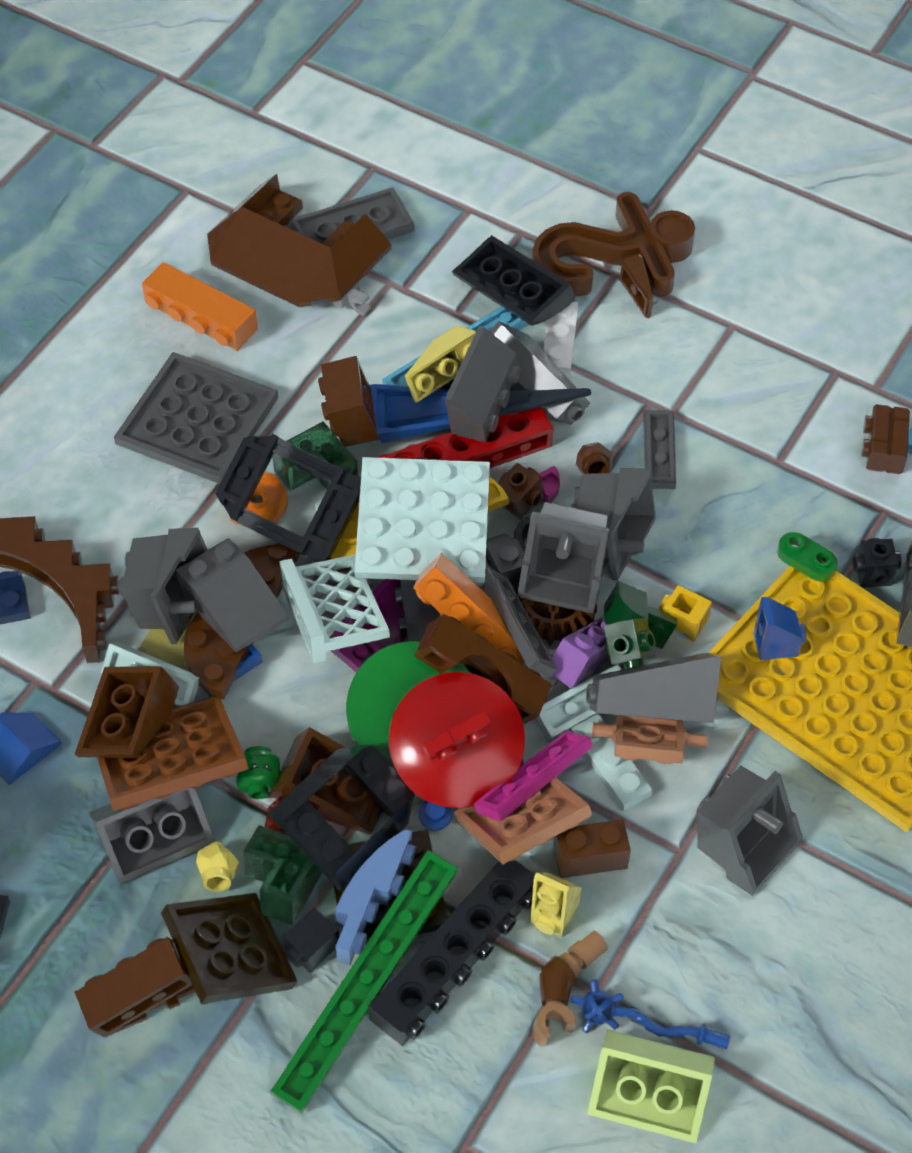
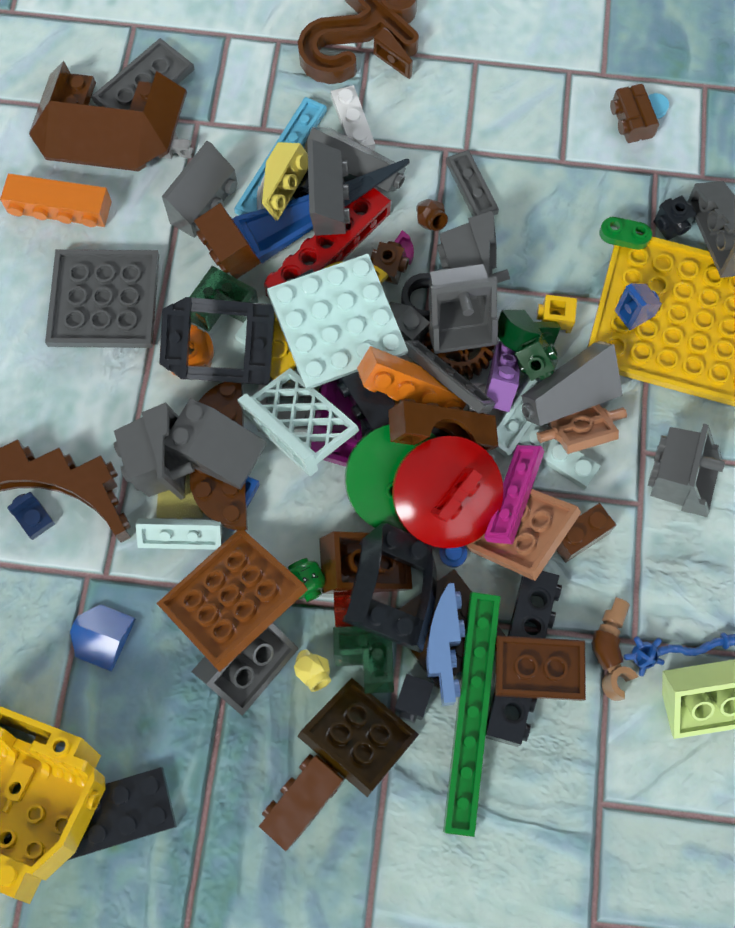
camera: 25 degrees left, 15 degrees up
reddish brown slope [75,666,179,758] -> none
black slope [452,235,576,326] -> none
light yellow slope [530,872,582,937] -> none
none -> dark grey slope [162,141,237,238]
none -> reddish brown tile [495,636,586,701]

